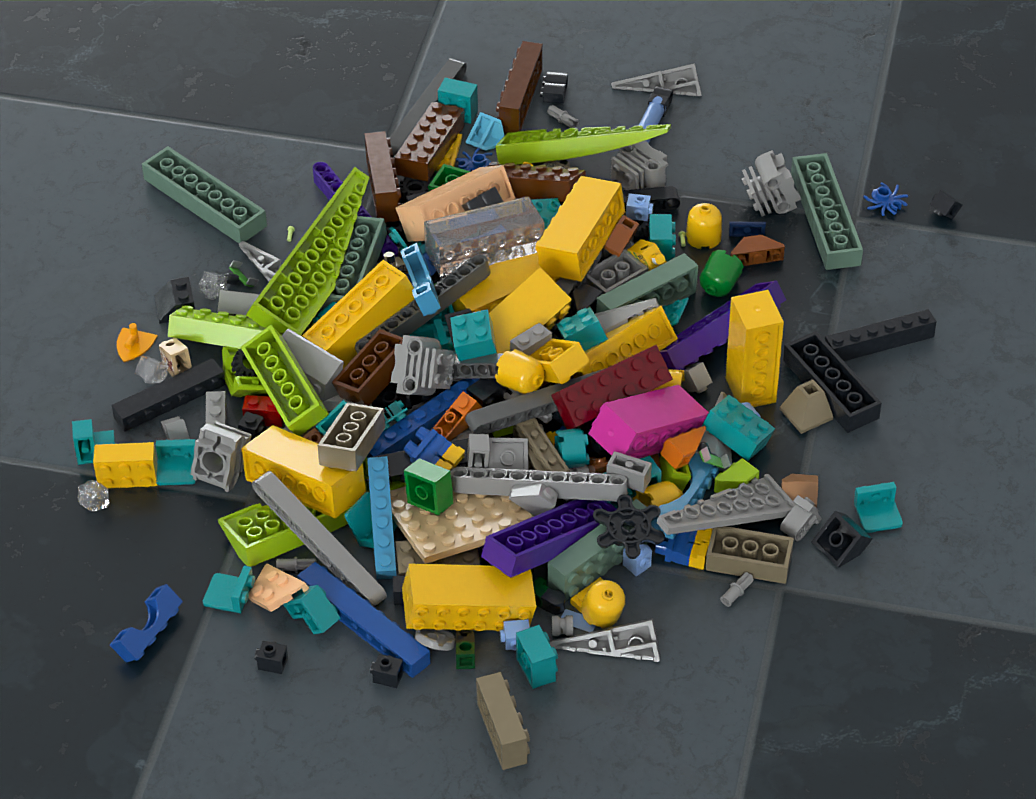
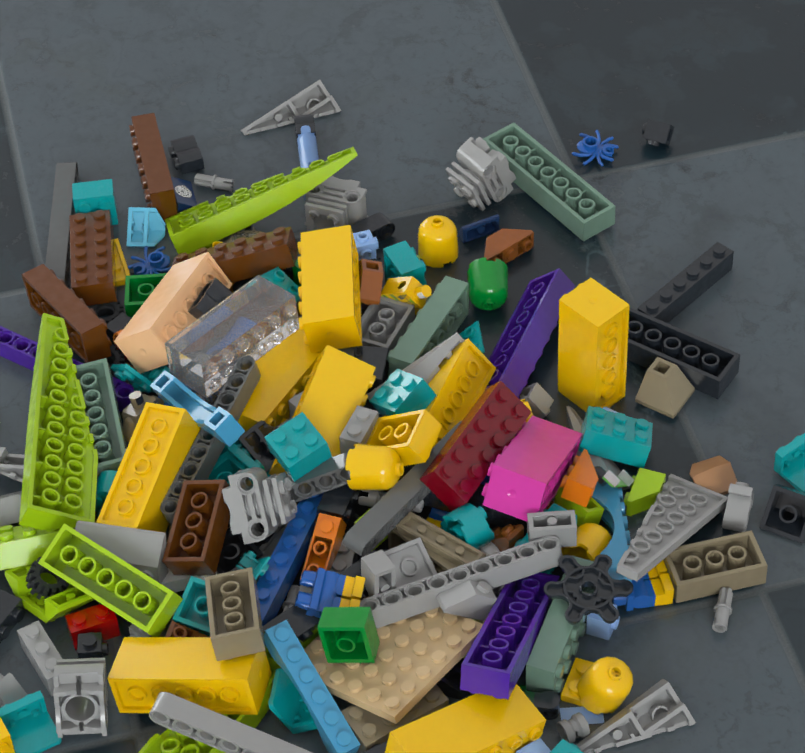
camera: 25 degrees left, 0 degrees up
none -> dark blue slope [171,177,197,213]

